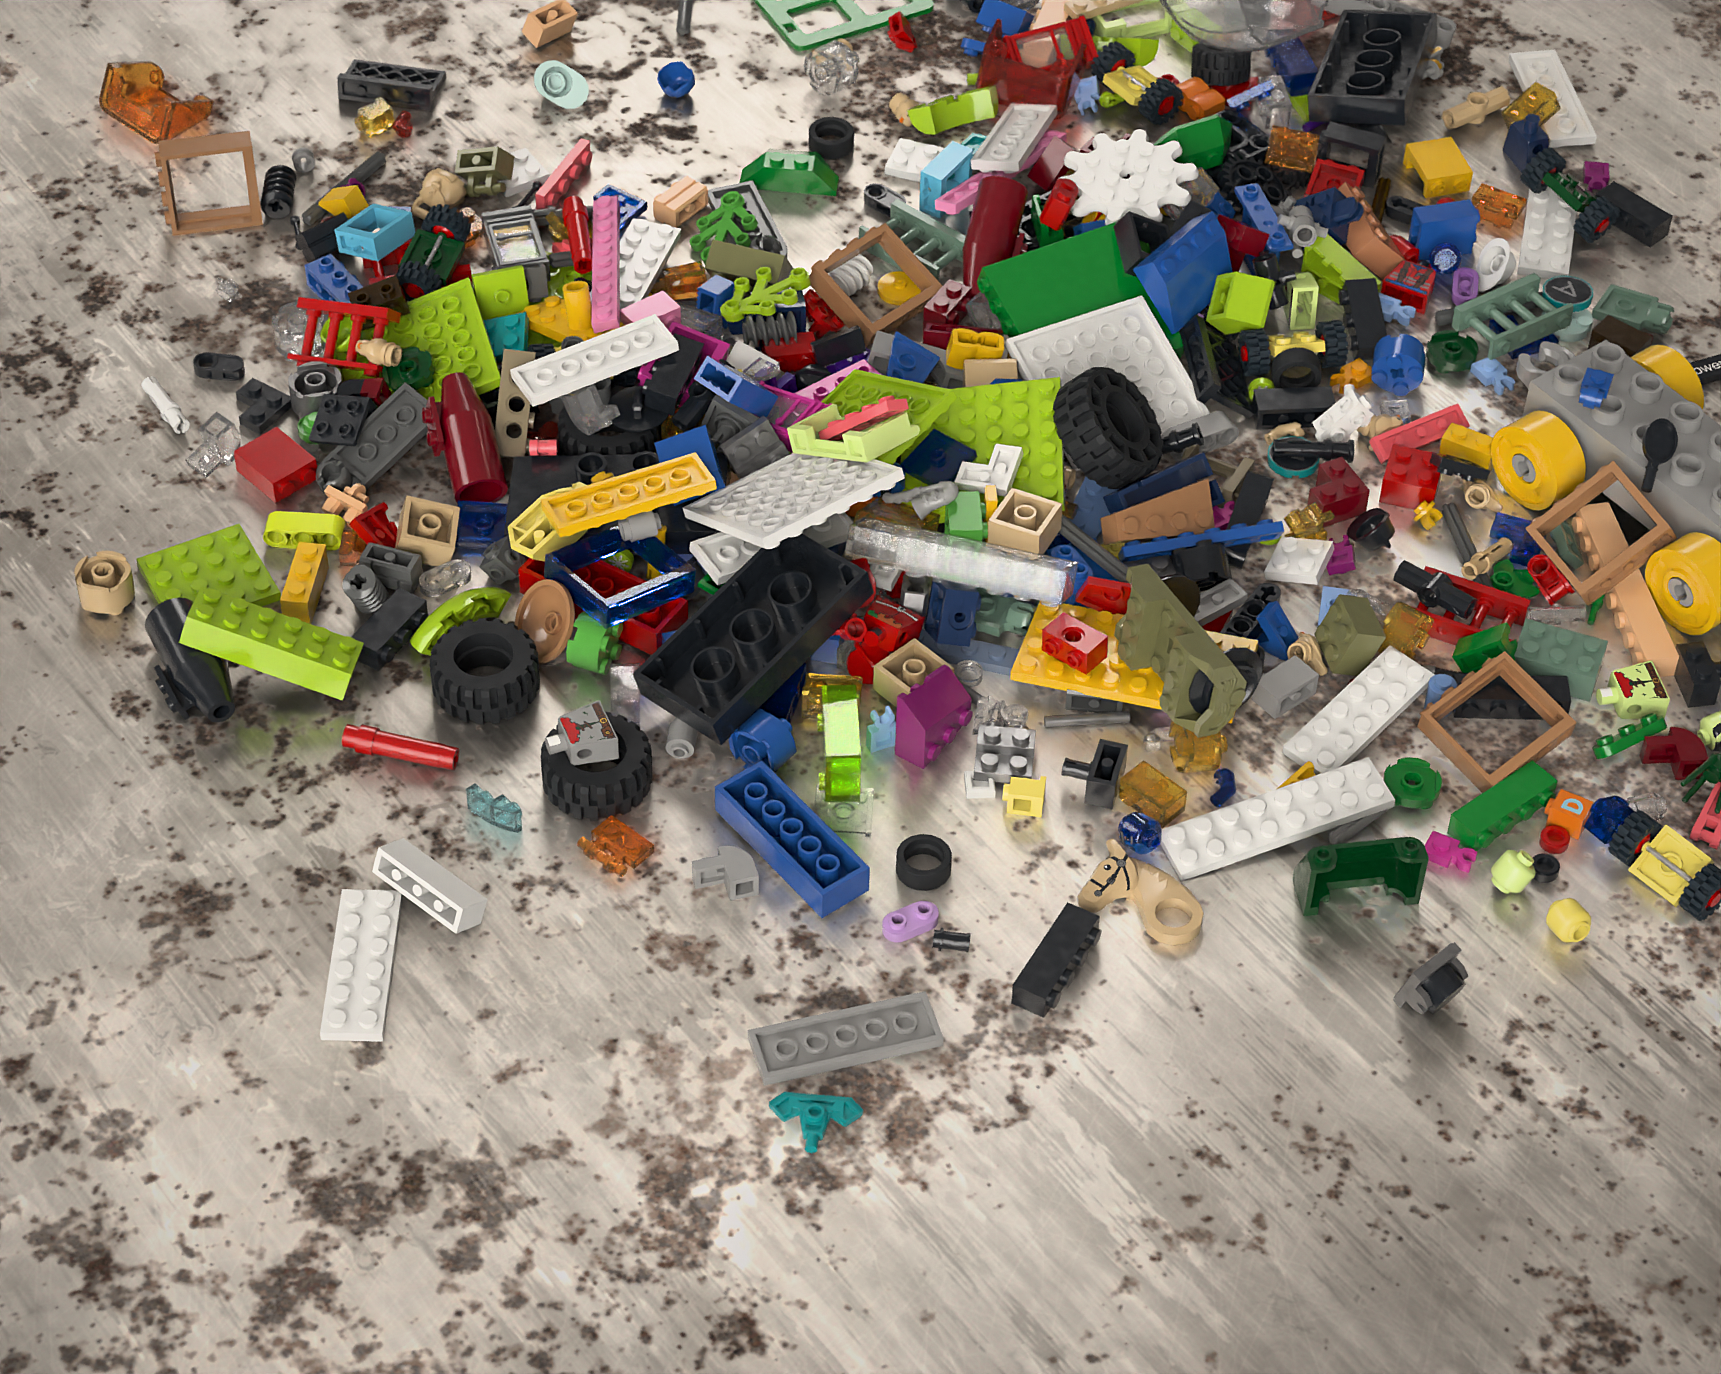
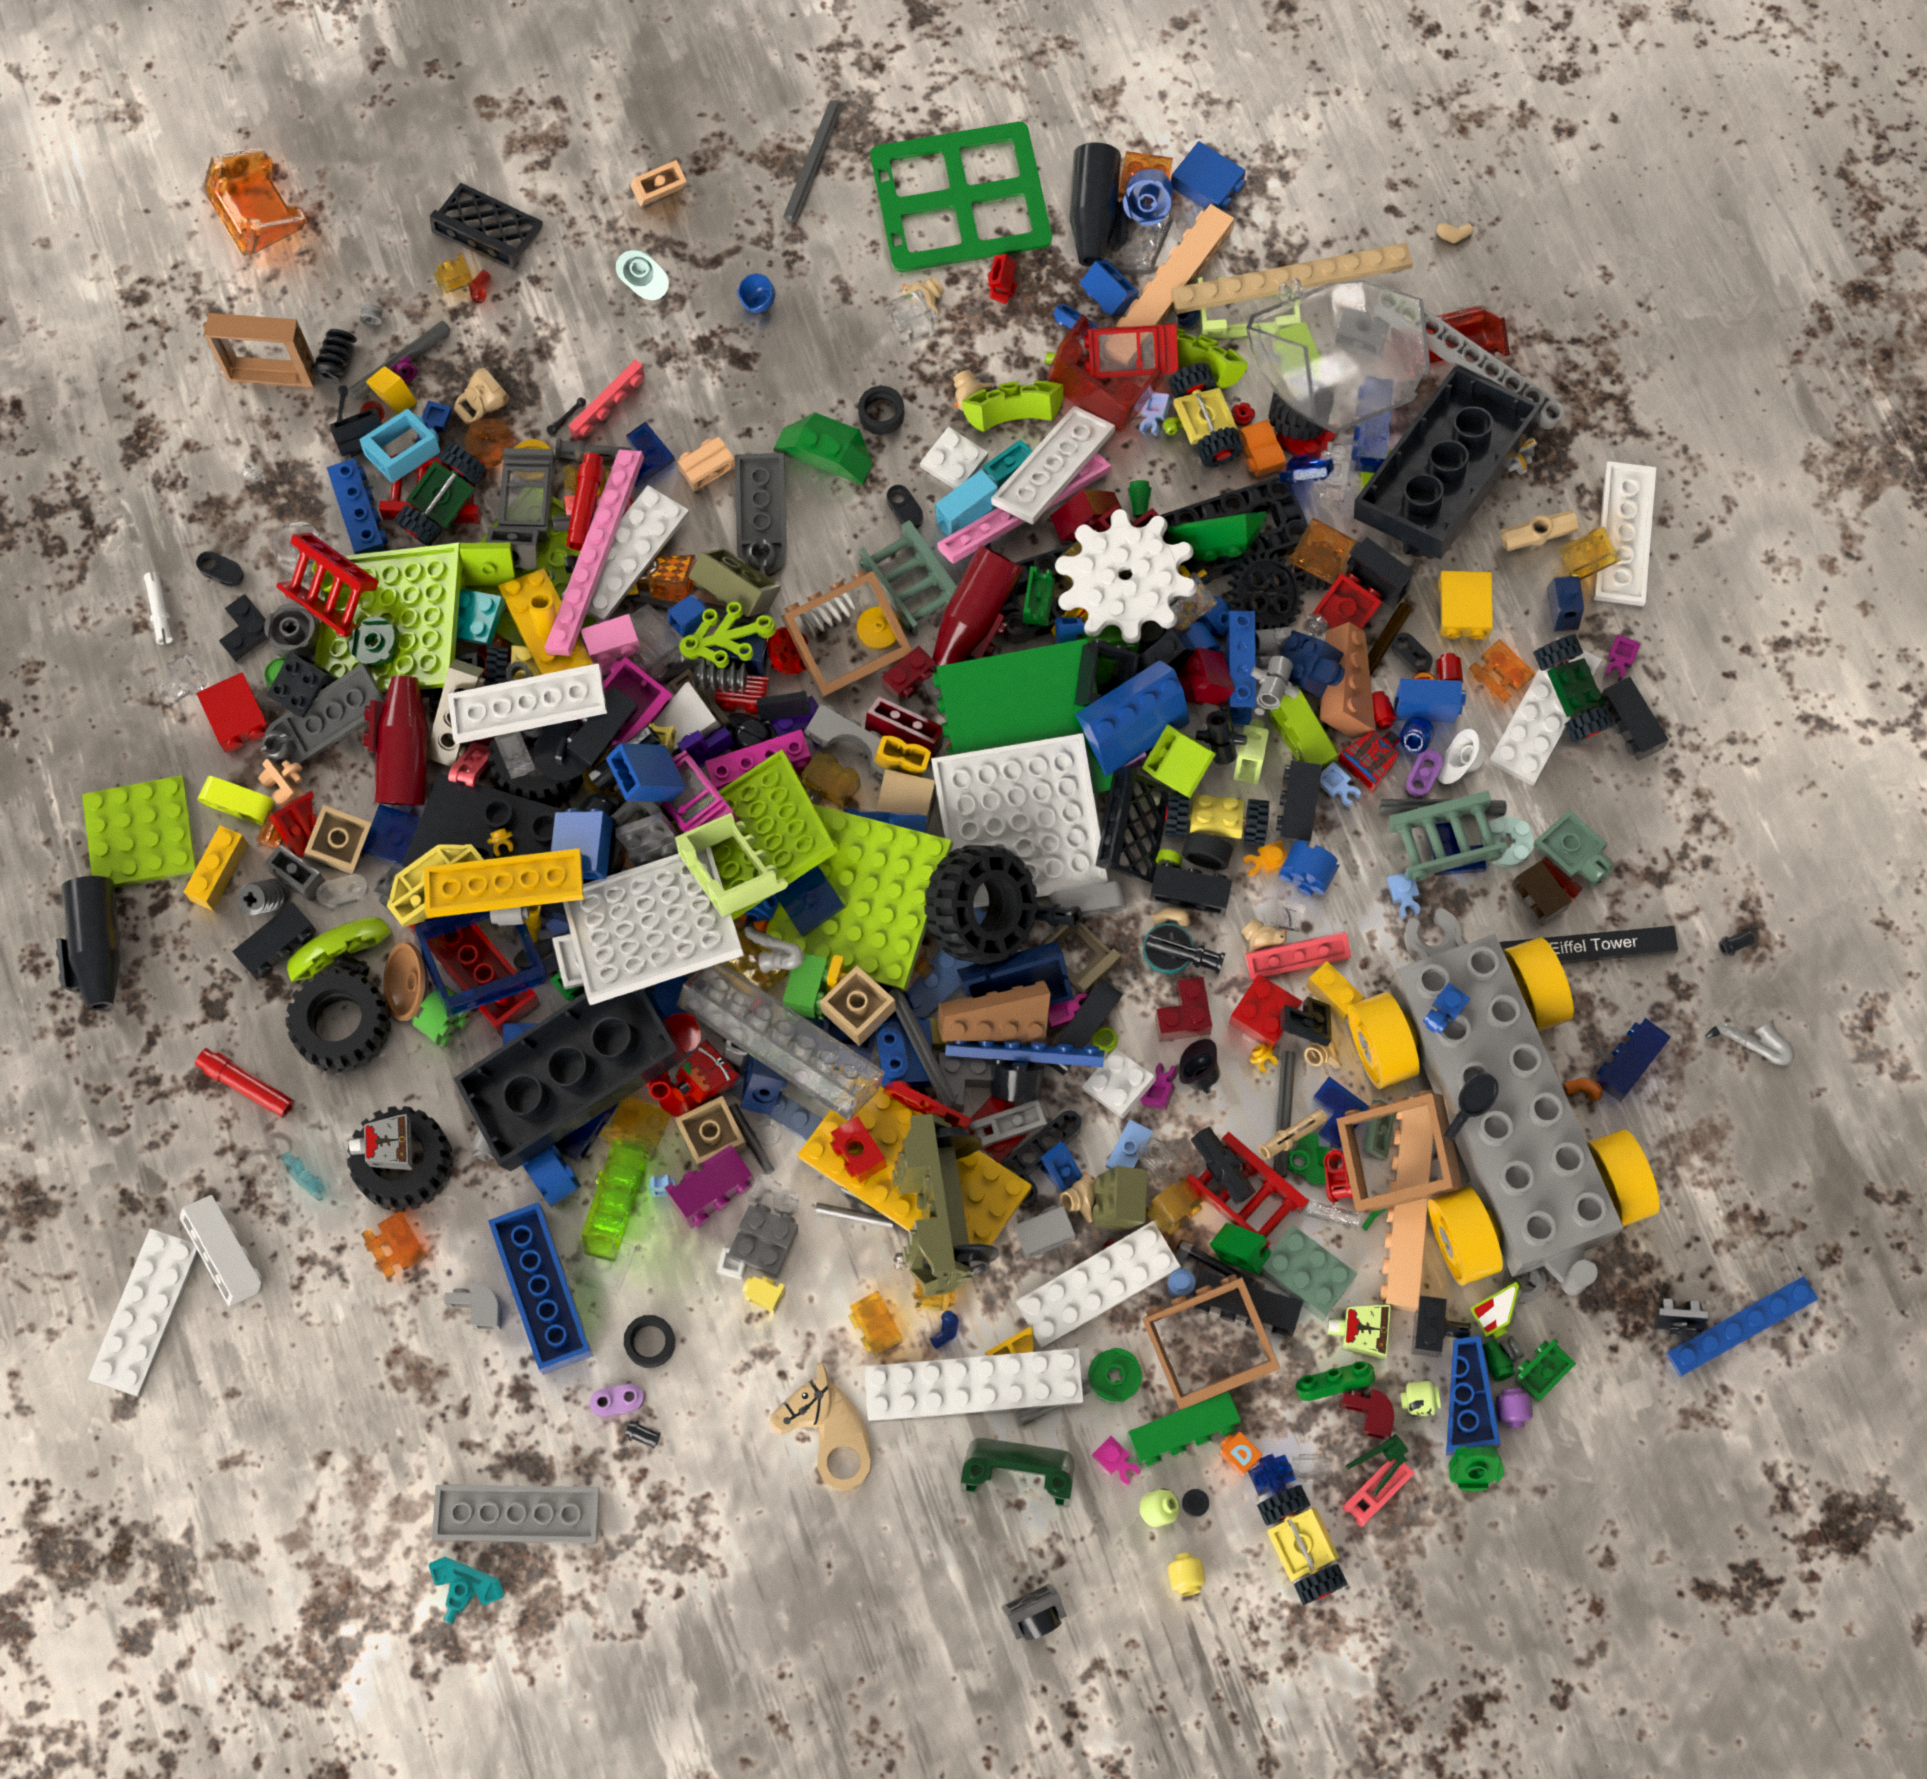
camera: 20 degrees right, 25 degrees up
tan brick [74,551,135,615] -> none
lime brick [179,585,364,701] -> none
dark red leg [337,378,392,407] -> none
dark brown brick [348,275,410,331] -> none
tan animal [355,338,402,367] -> none
olive brick [455,146,515,197] -> none
white plate [497,148,549,197] -> none
clear brick [610,664,640,727] -> none
bright green plant [689,191,758,265] -> none
clear tile [742,357,780,381] -> none
coral plate [818,396,909,441] -> none
blue wing [886,331,940,384] -> none
white plate [954,444,1023,496] -> none
black brick [1011,902,1102,1018] -> none
red brick [1039,178,1079,231] -> none
black brick [1061,739,1128,810] -> none
clear blue head [1118,812,1162,855] -> none
clear yellow hips [1283,502,1335,541] -> none
white brick [1312,384,1374,442] -> none
dark green plate [1426,330,1479,374] -> none
red tile [1539,825,1570,854] -> none
tile [1542,276,1594,312] -> none

